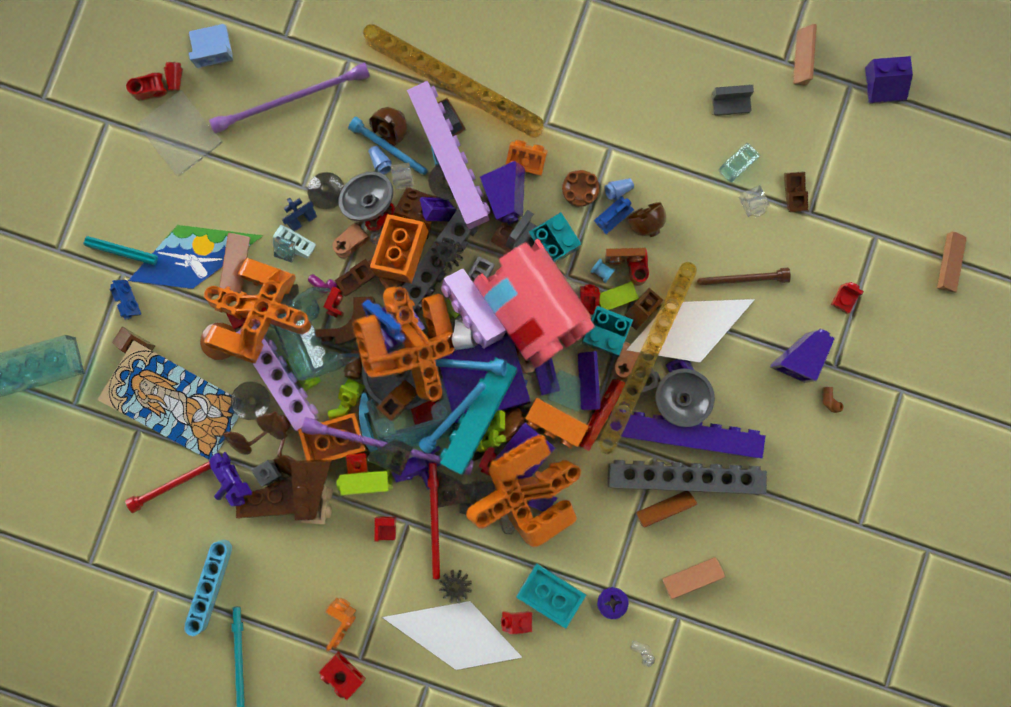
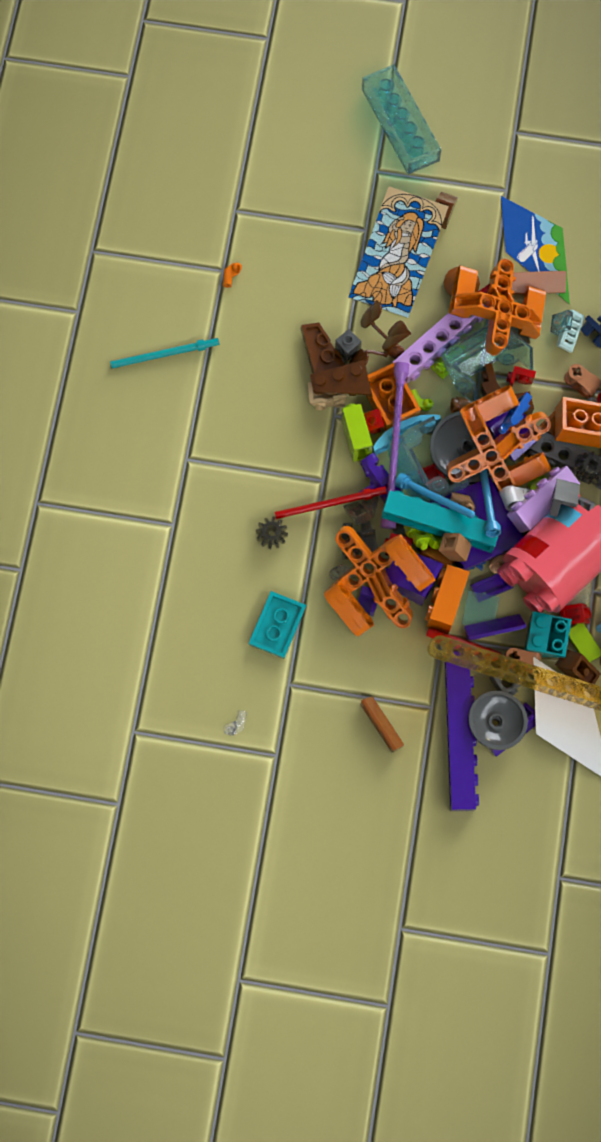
camera: 80 degrees right, 10 degrees down
teal axle [84,236,158,265] -> none
blue hinge [110,280,141,320] -> none
red piece [125,461,211,513] -> none
medium azure beam [184,540,232,636] -> none
dark purple piece [209,452,252,506] -> none
clear smoke dish [231,382,270,420] -> none
magenta arm [308,274,337,292] -> none
red brick [318,651,366,700] -> none
orange bracket [326,598,356,652] -> none
reddish brown slope [335,259,376,297] -> none
lime bracket [338,378,365,406] -> none
clear smoke wing [367,439,414,476] -> none
red panel [374,516,397,542] -> none
reddish brown slope [377,379,418,422] -> none
white sticker [382,601,522,670] -> none
red bracket [501,611,532,634] -> none
dark purple gear [597,587,629,619] -> none
dark grey brick [608,460,767,494] -> none
nougat slope [662,557,725,599] -> none
dark purple slope [770,329,835,383] -> none
dark orange arm [823,387,844,413] -> none
none -> orange arm [223,262,242,288]
none -> medium nougat panel [439,533,471,561]
none -> medium nougat arm [450,492,475,511]
none -> panel [549,479,580,517]

